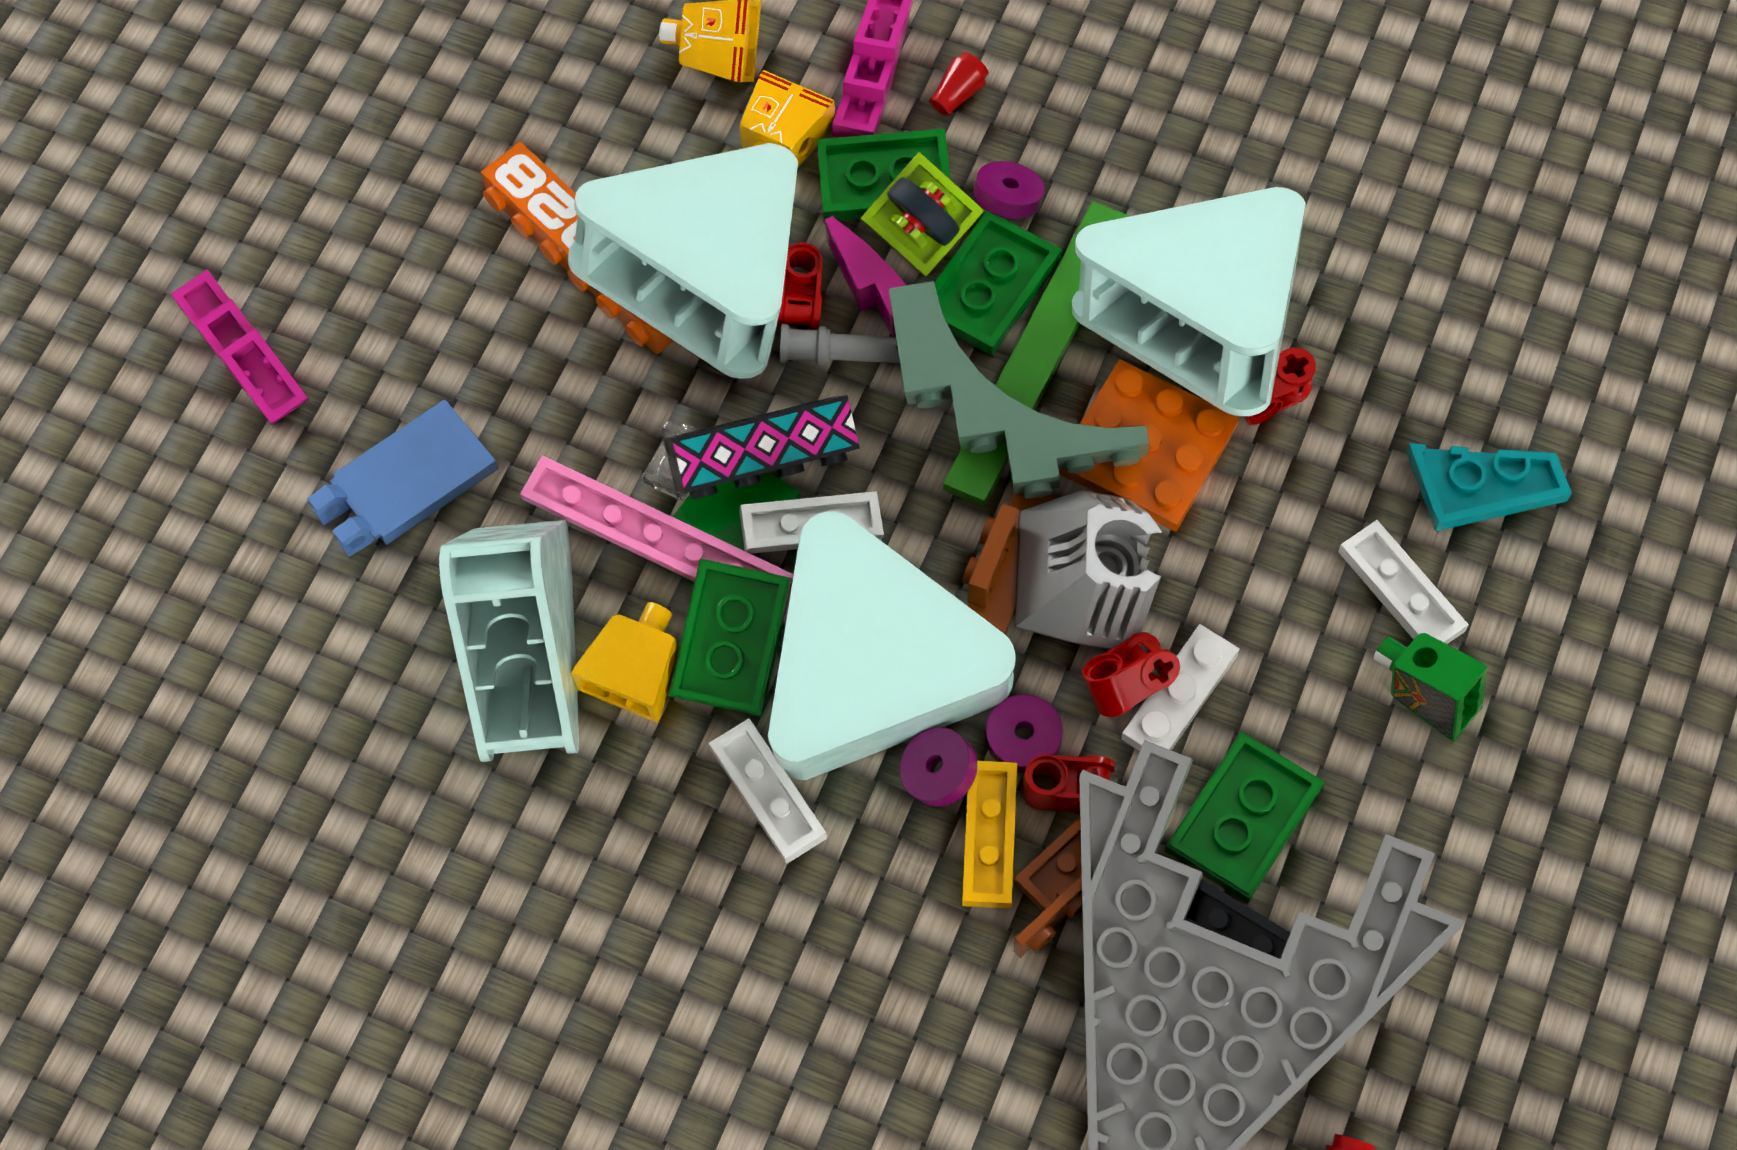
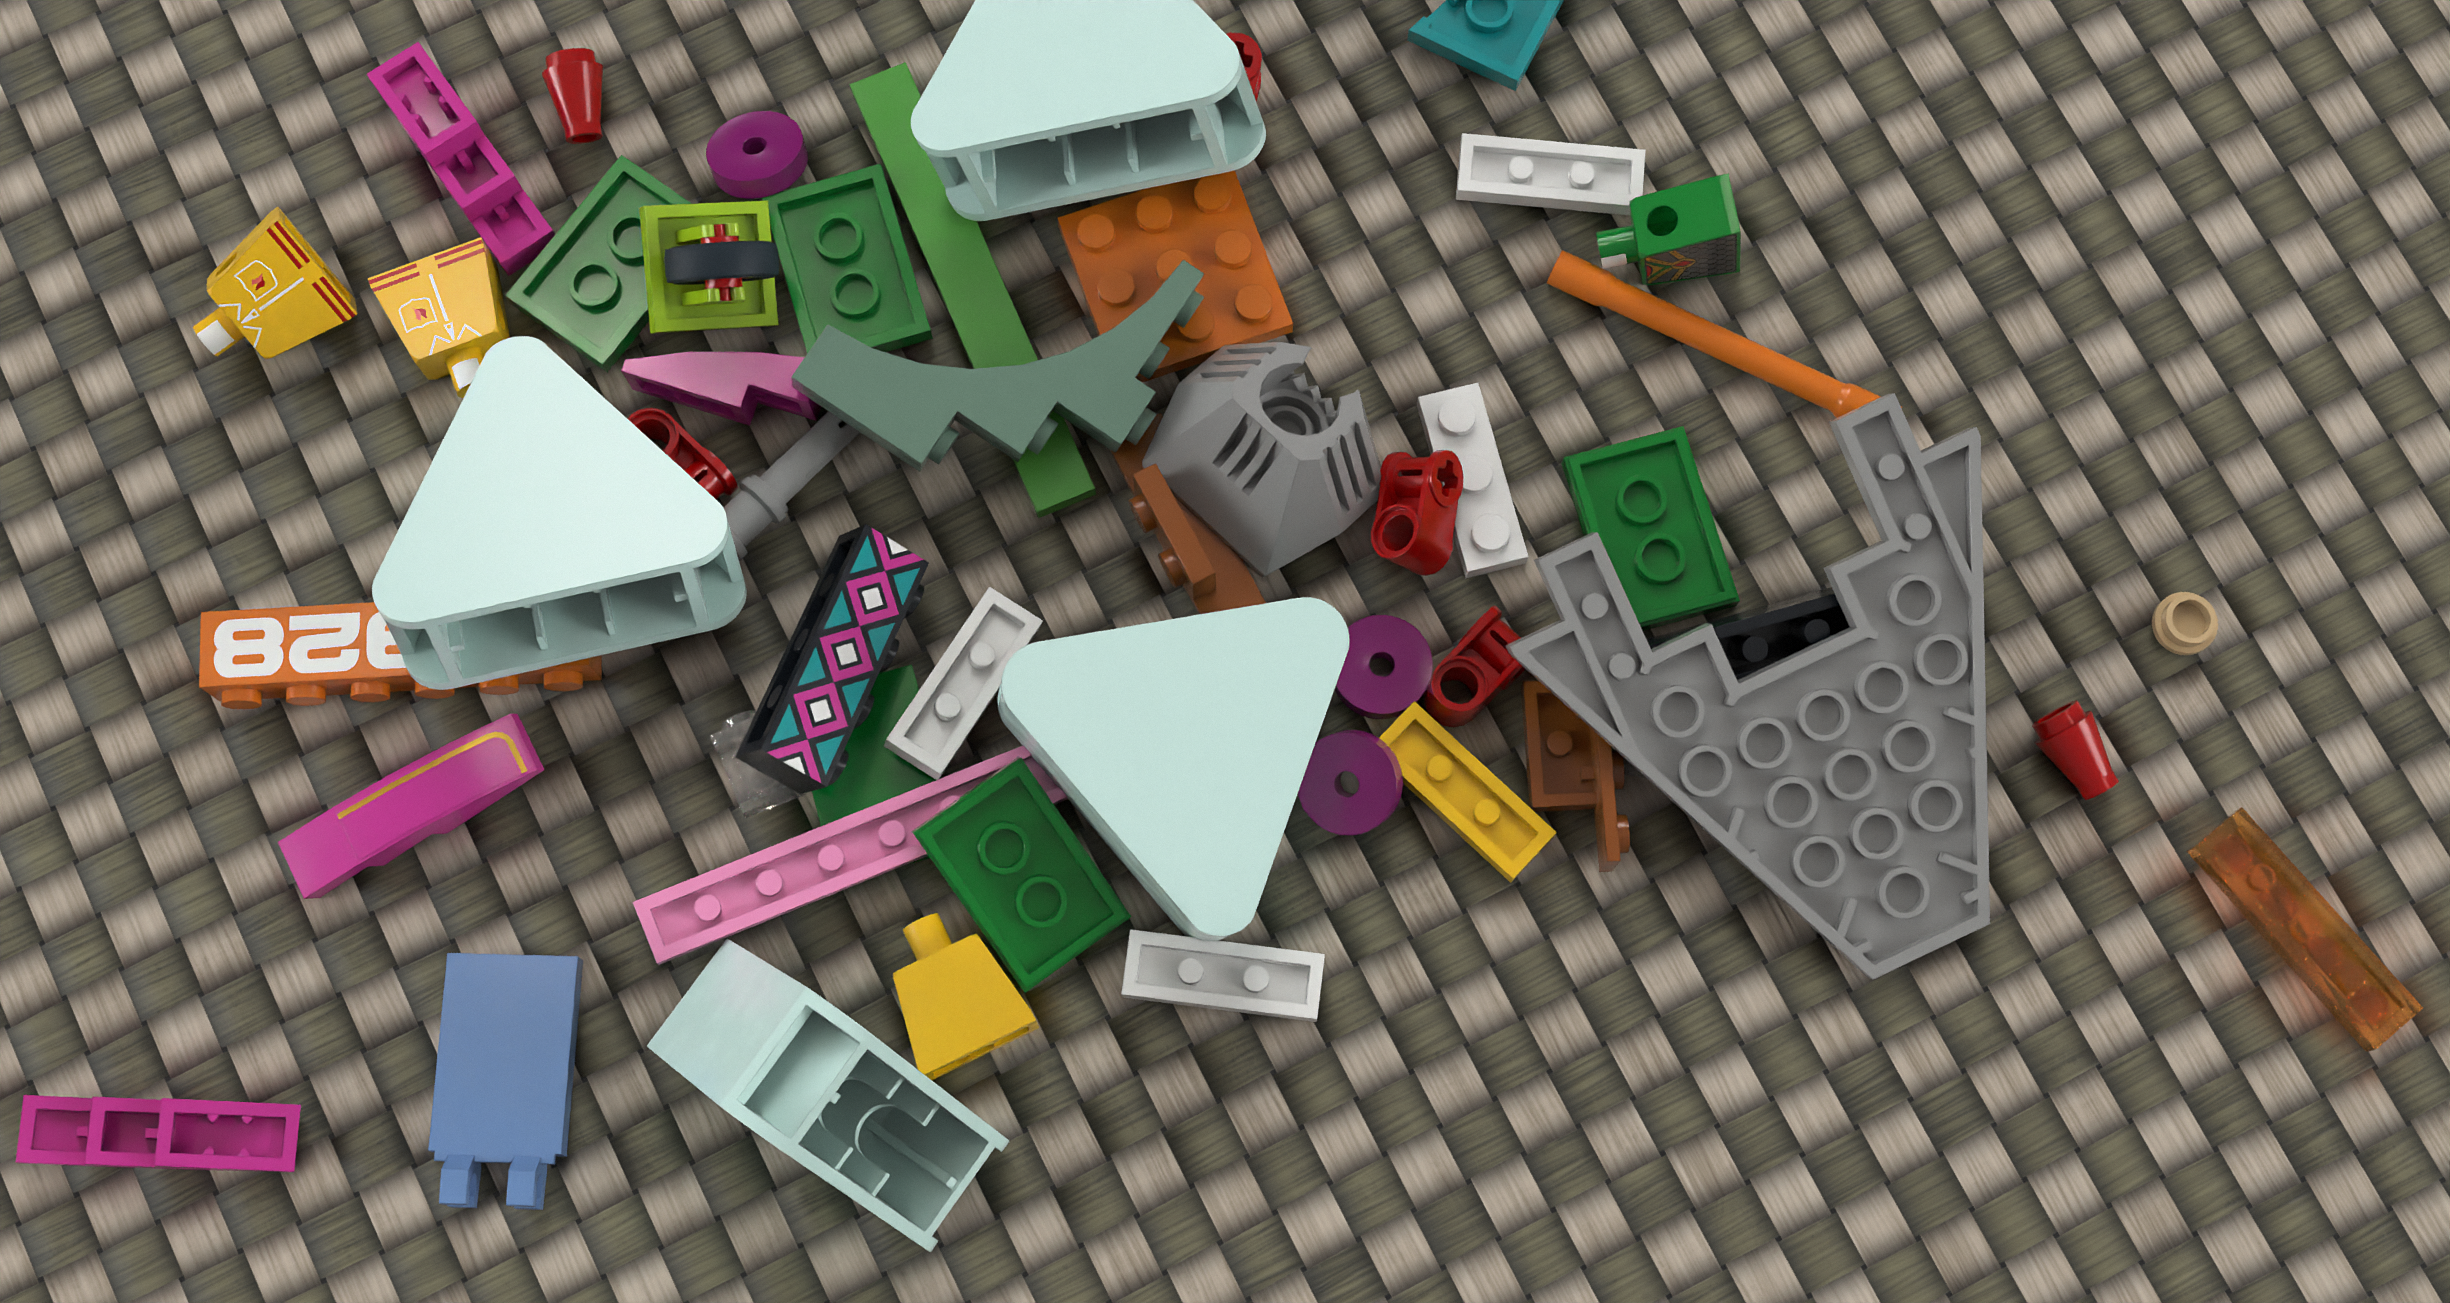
camera: 55 degrees left, 10 degrees up
none -> dark pink slope [278,713,545,899]
none -> orange piece [1547,250,1902,418]

